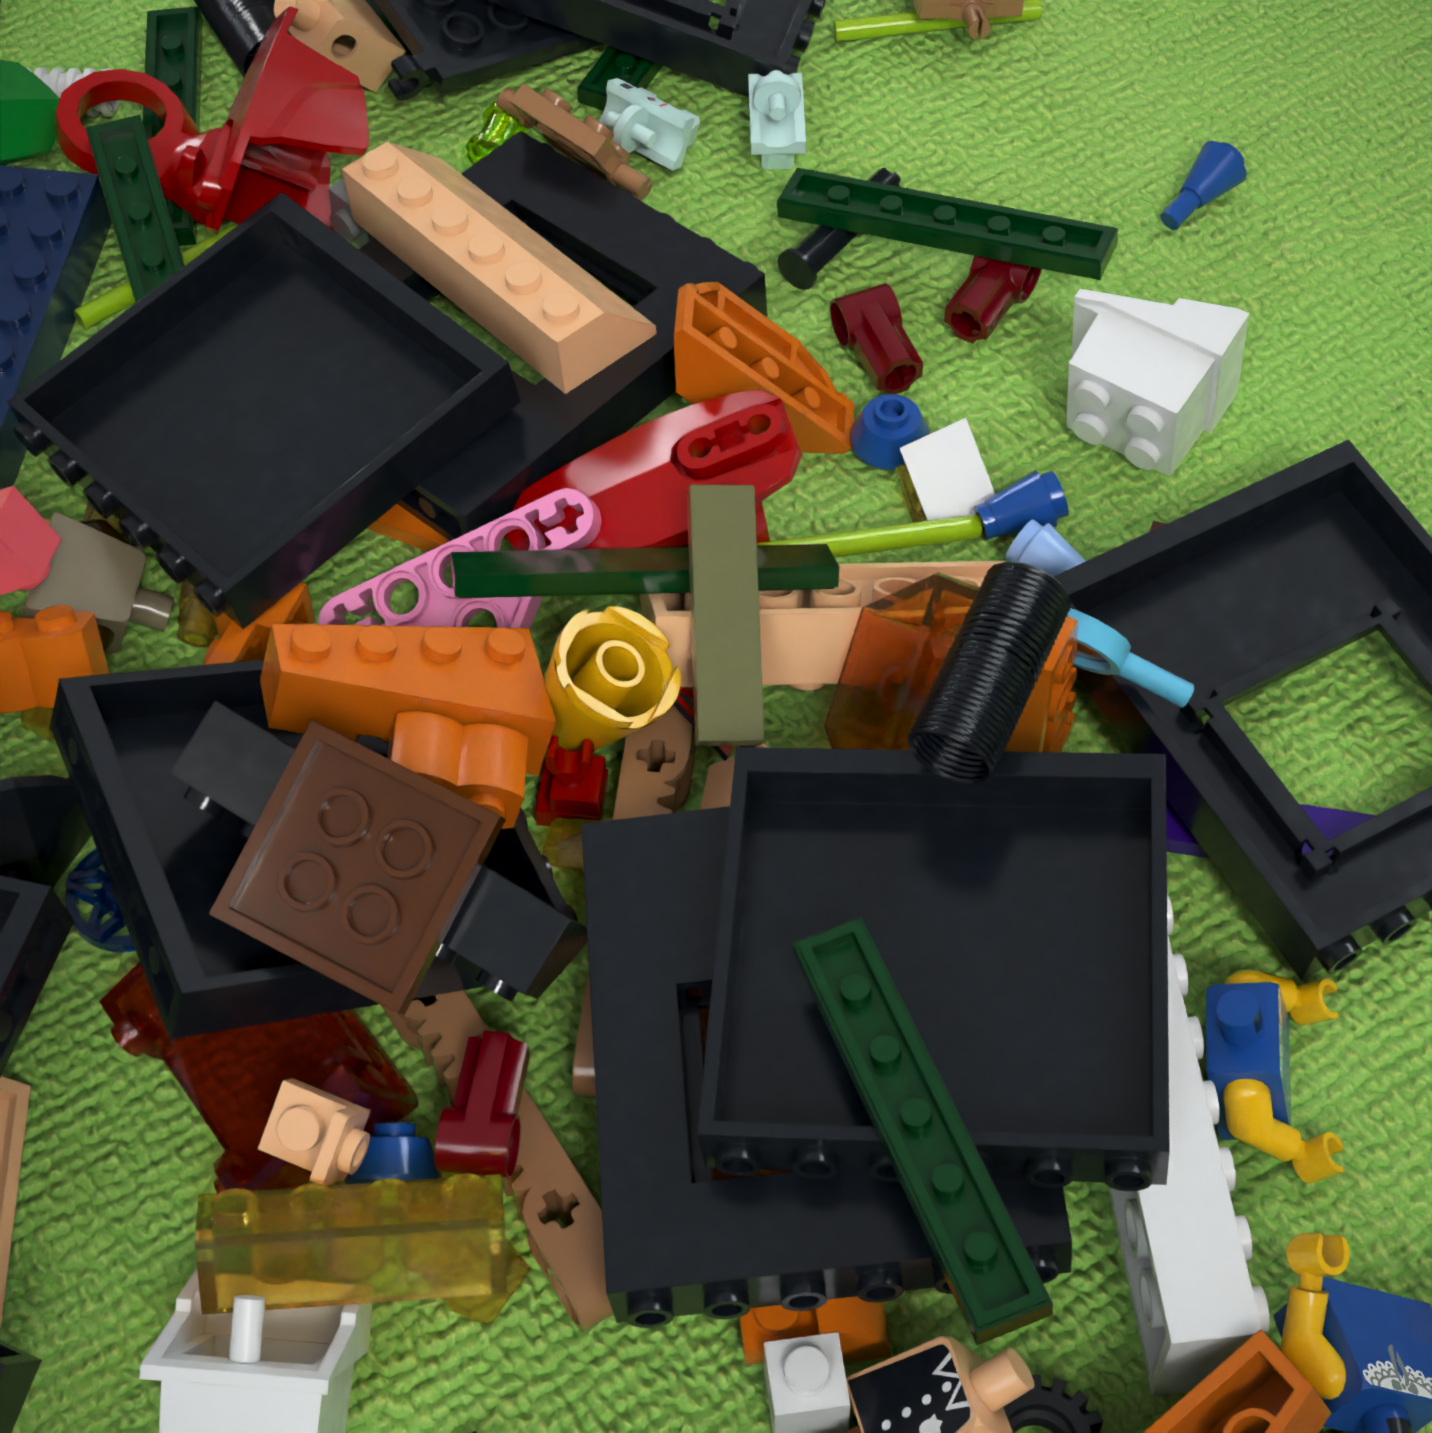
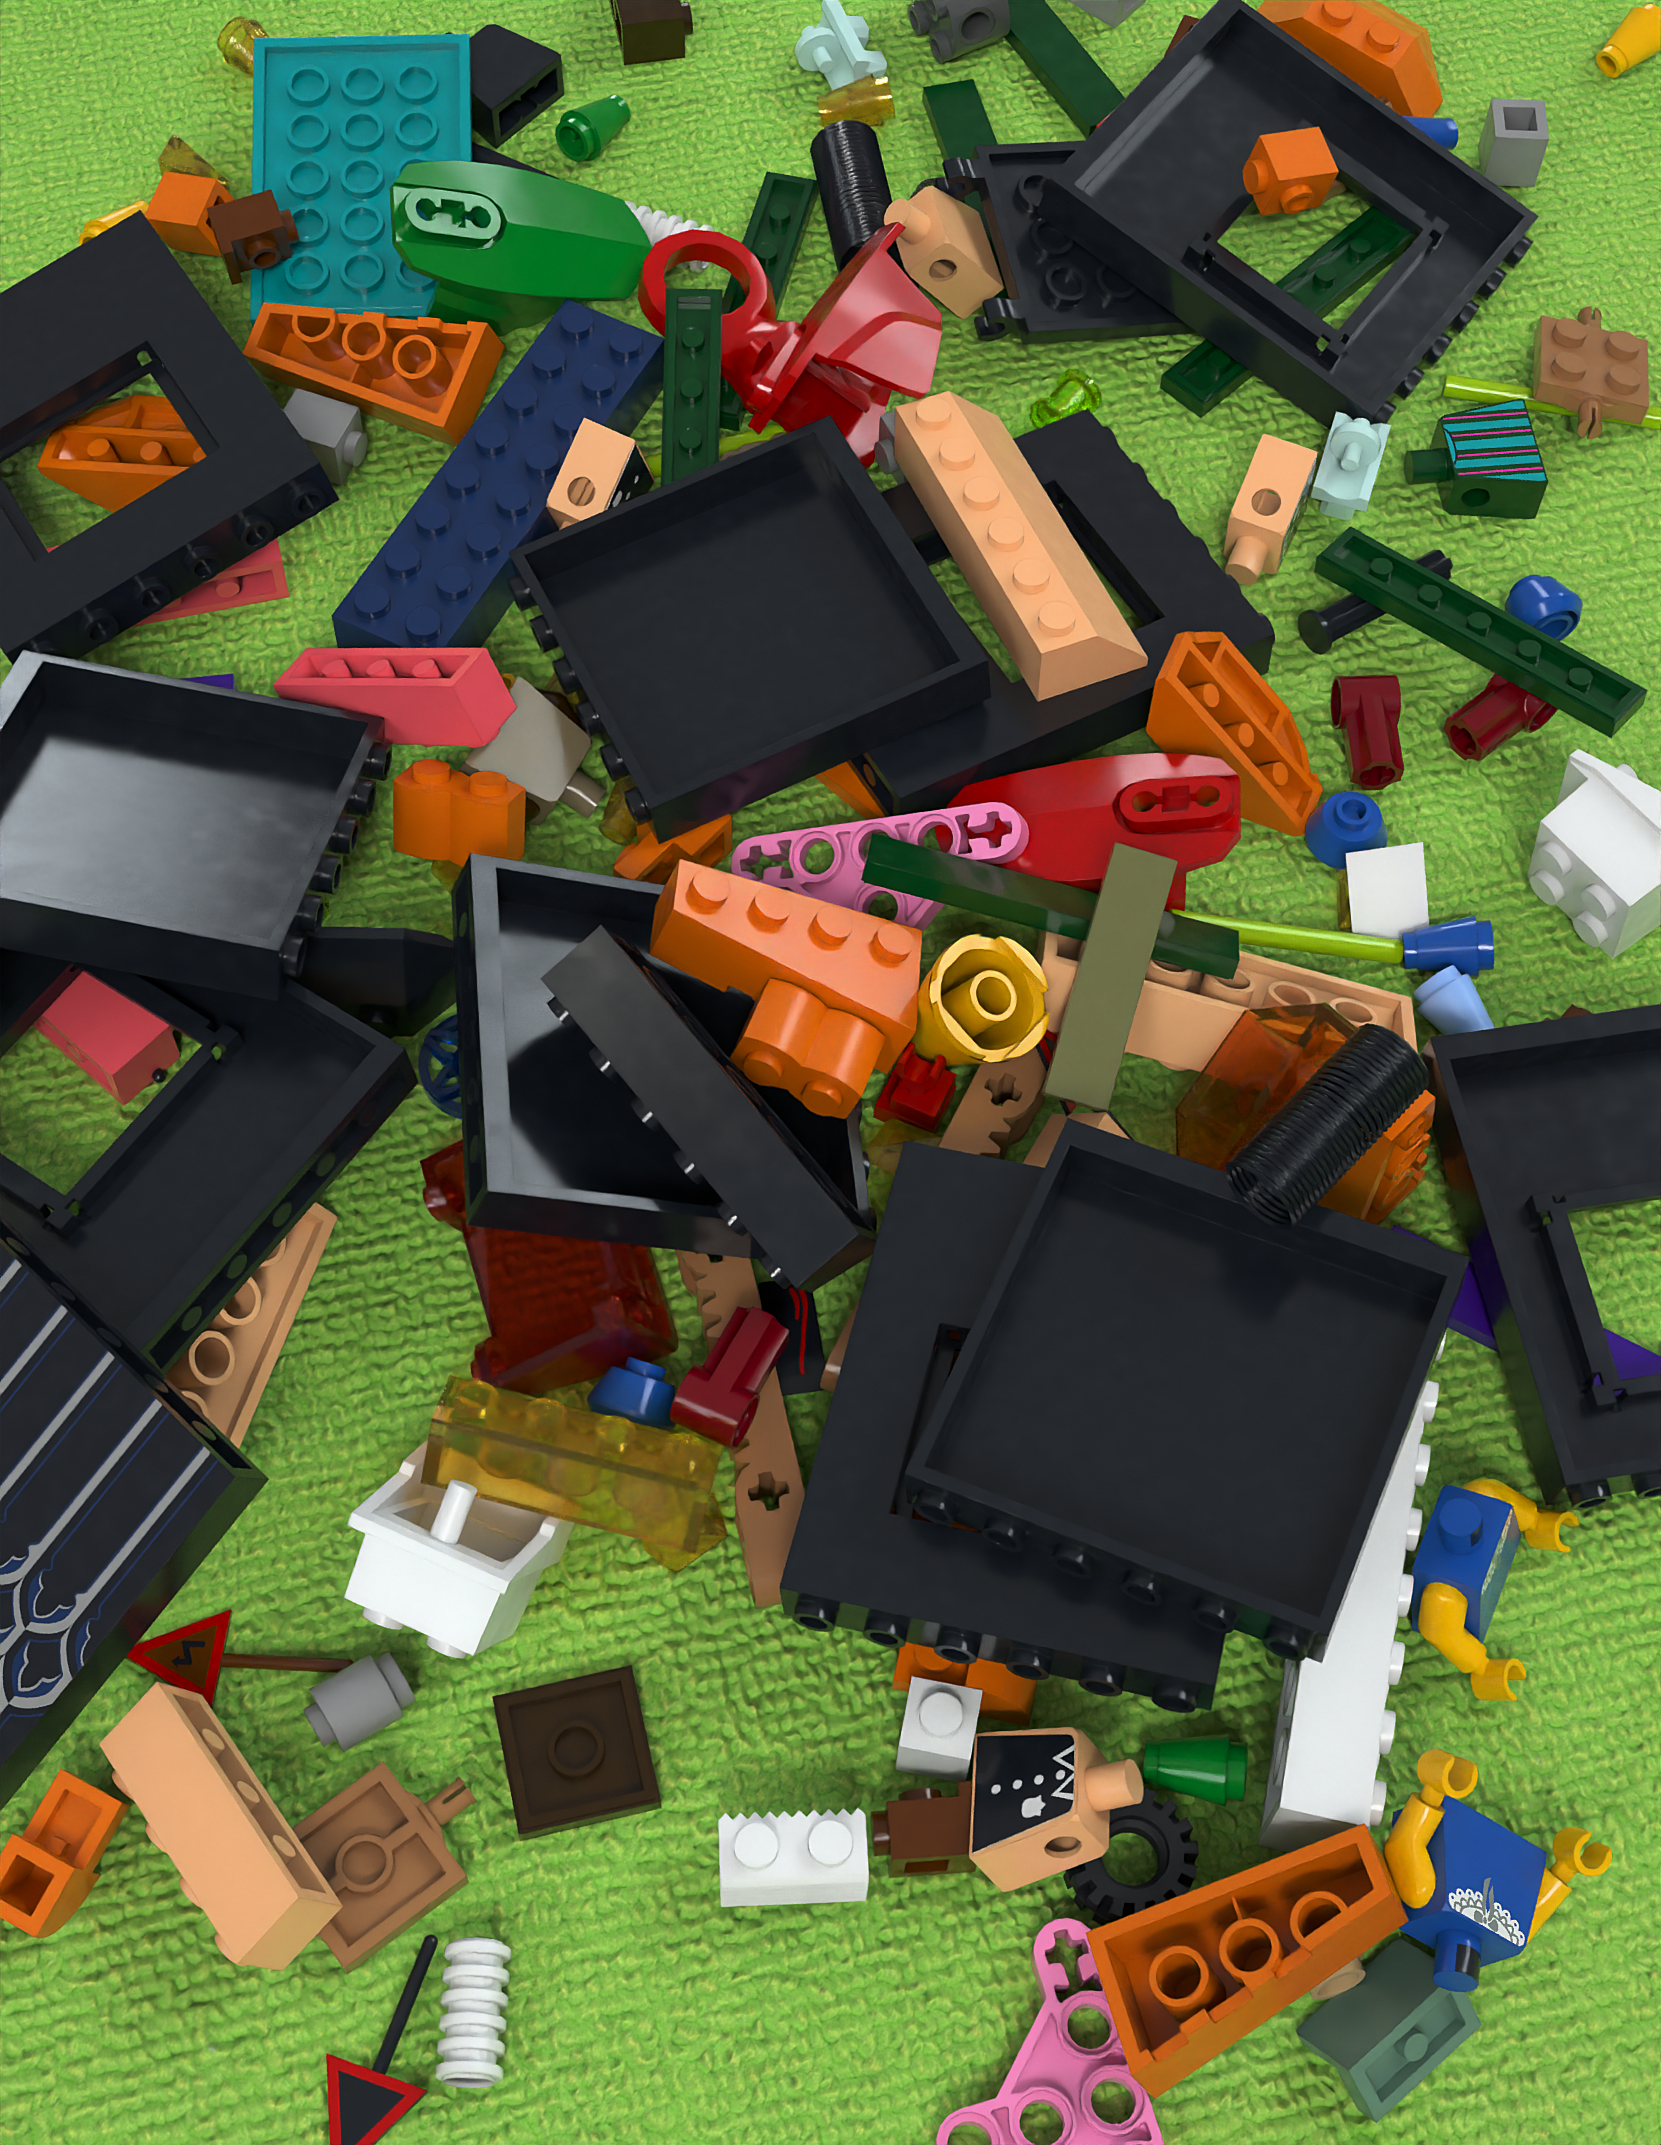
camera: 15 degrees right, 5 degrees up
reddish brown plate [209,720,506,1015] -> none
light nougat bracket [258,1078,371,1186] -> none
medium nougat plate [497,83,653,200] -> none
light aqua hips [599,78,700,171] -> none
dark green tile [792,917,1053,1345] -> none
medium azure piece [1067,608,1194,708] -> none
none -> light nougat torso [546,418,655,530]
none -> black sticker [758,1281,825,1396]
none -> green cone [1143,1734,1248,1807]
none -> light nougat torso [1223,433,1318,585]
none -> dark green torso [1404,399,1548,519]
none -> blue cone [1504,575,1583,641]

